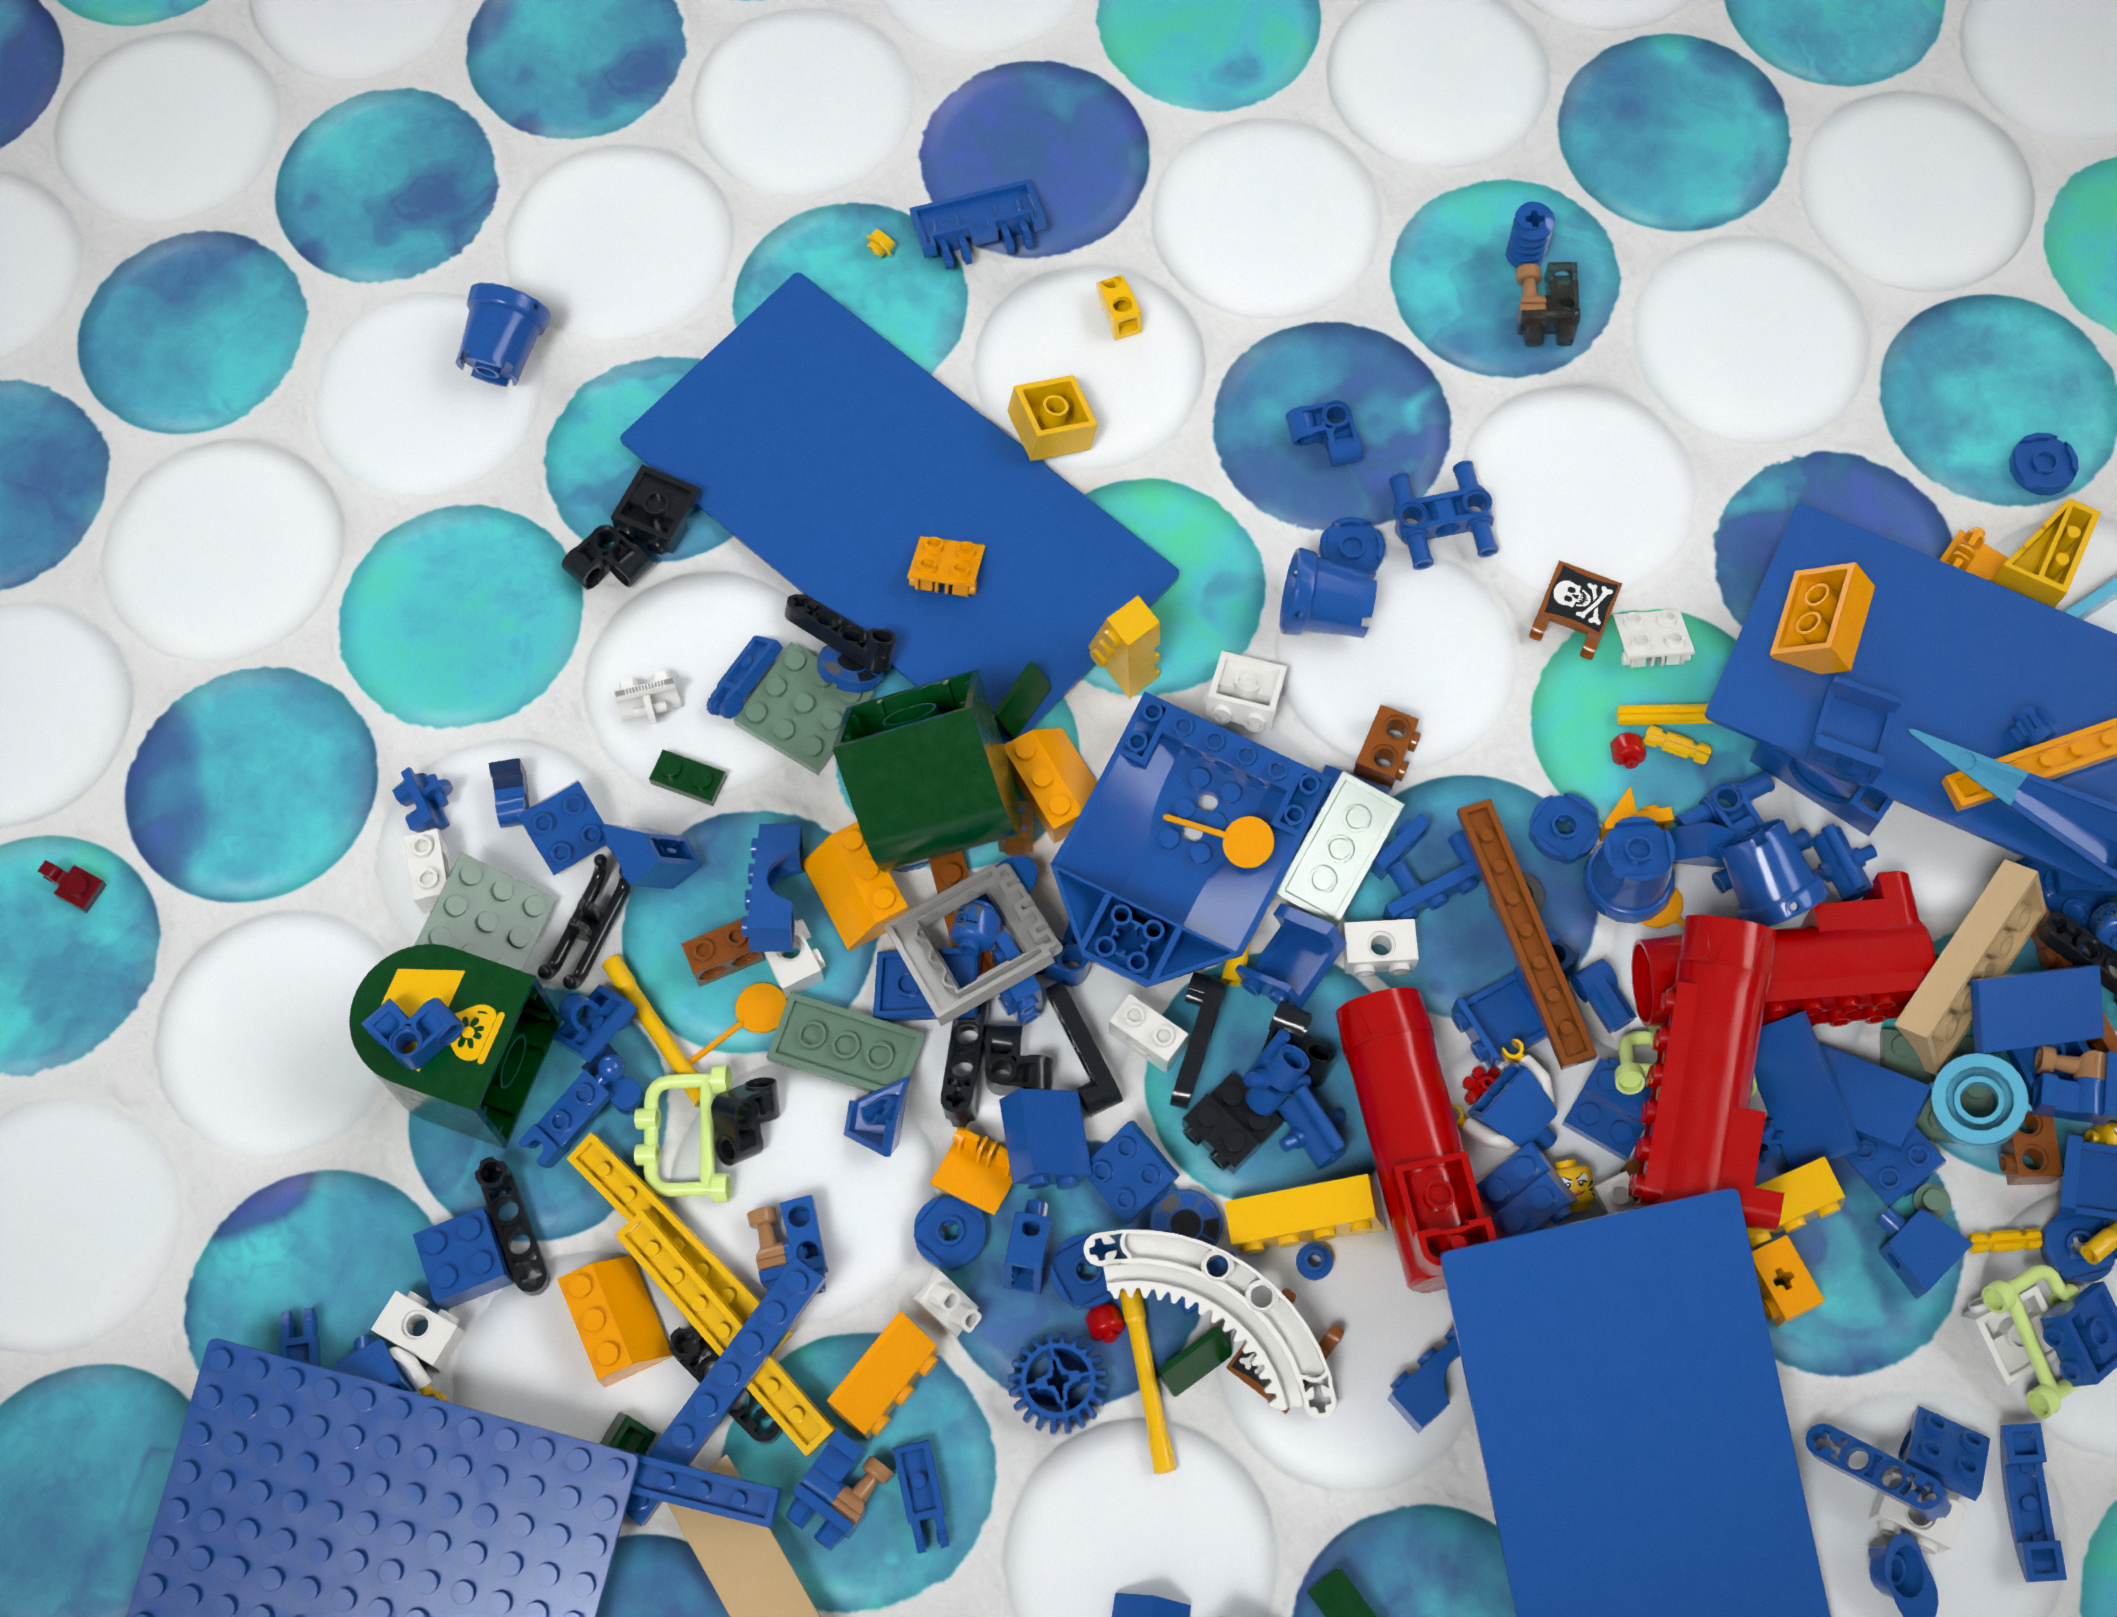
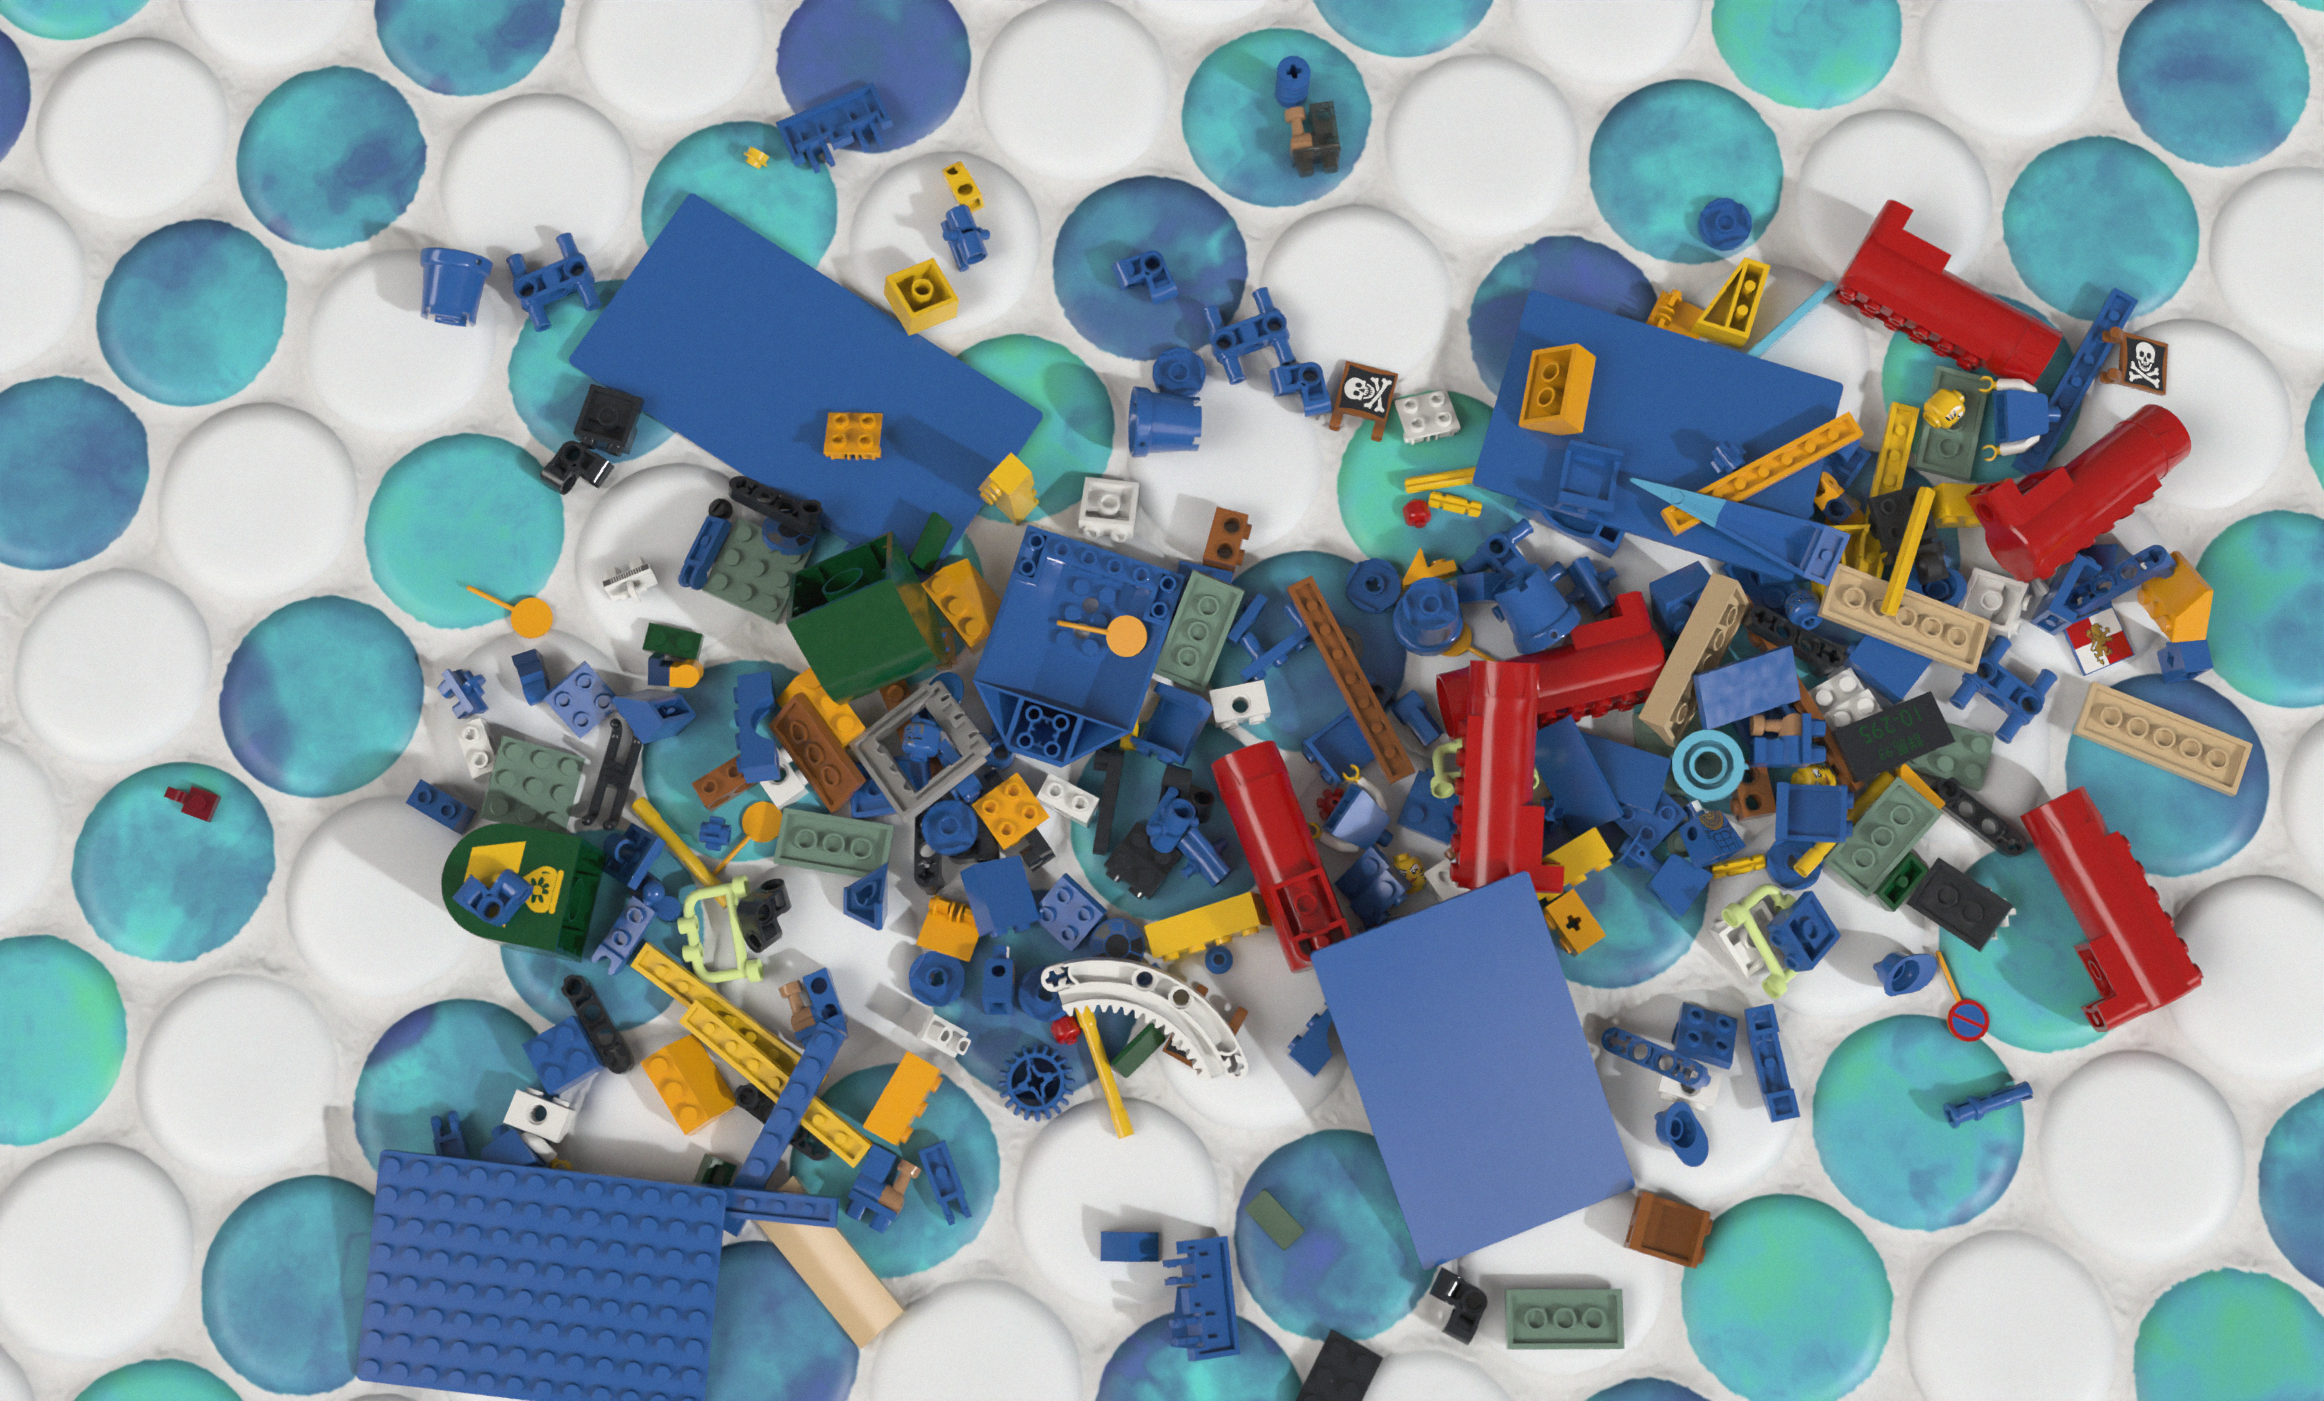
camera: 10 degrees left, 10 degrees up
none -> blue brick [405,779,477,835]
none -> light orange piece [466,585,553,639]
none -> blue piece [506,233,602,332]
none -> leg [648,652,704,688]
none -> blue gear [699,816,732,851]
none -> black piece [708,498,733,520]
none -> dark orange plate [768,692,867,813]
none -> blue tile [922,800,978,856]
none -> blue pin [940,205,990,272]
none -> light orange hinge [972,772,1050,850]
none -> blue piece [1269,362,1331,417]
none -> blue hinge [1613,834,1650,869]
none -> blue brick [1649,560,1711,641]
none -> blue torso [1679,800,1746,869]

